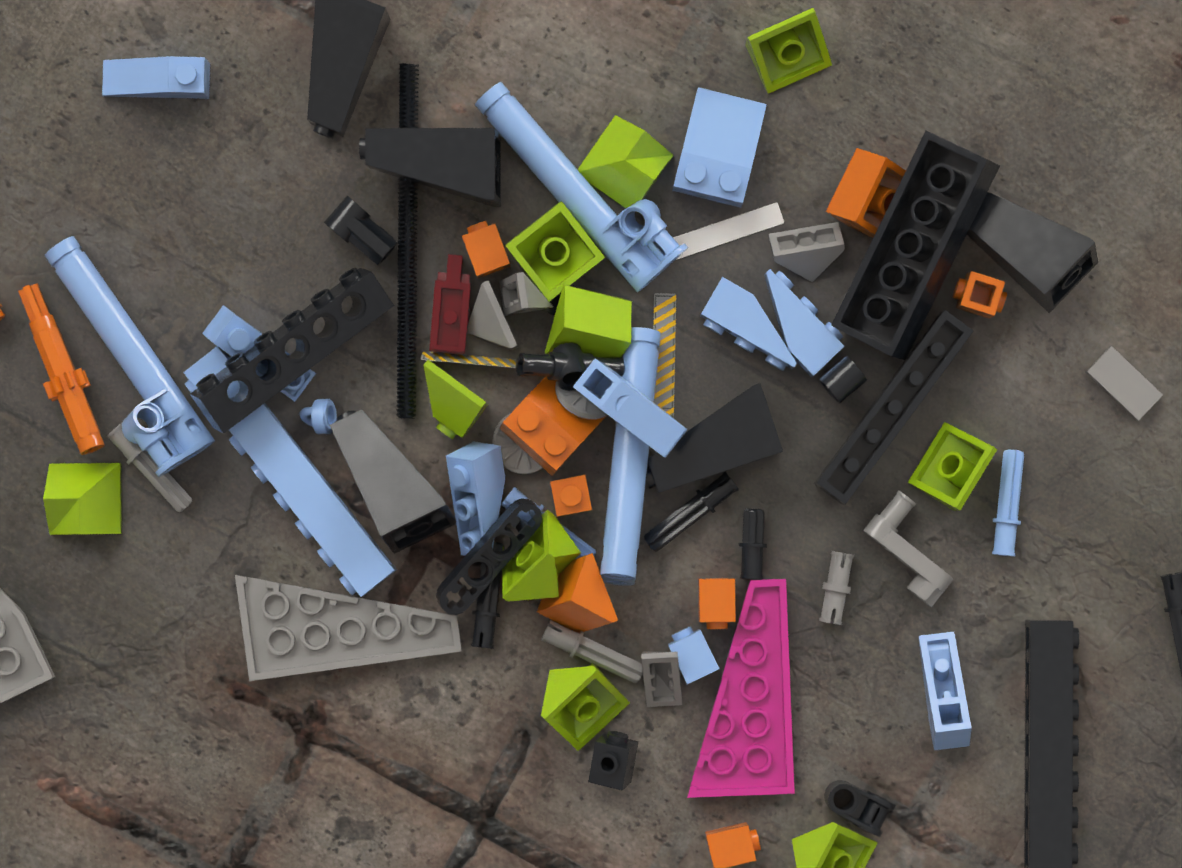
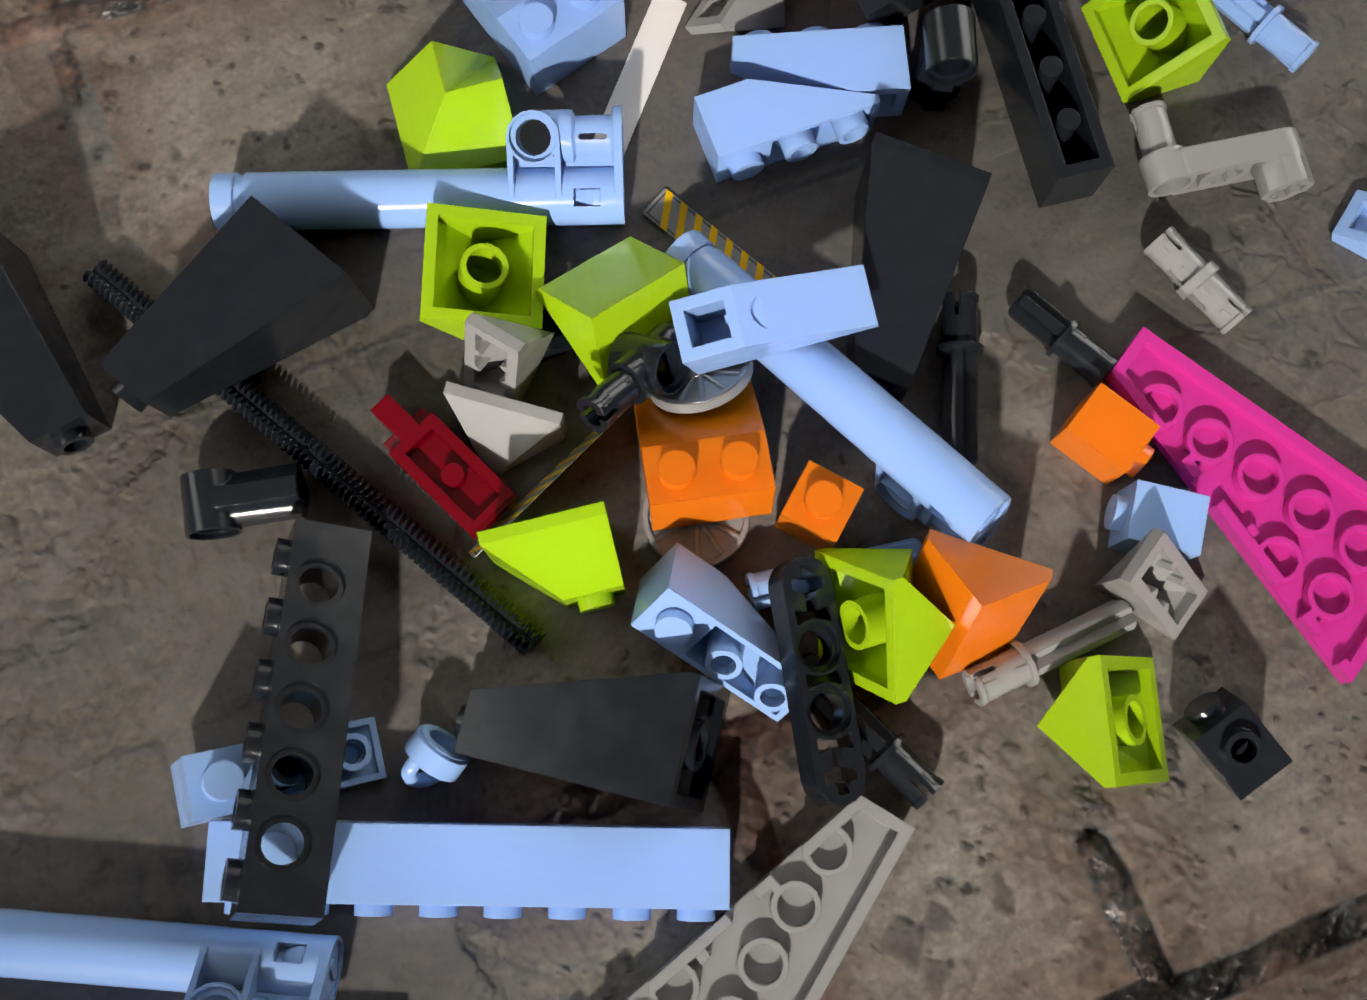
camera: 60 degrees left, 10 degrees down
orange brick [462,221,511,279] -> none

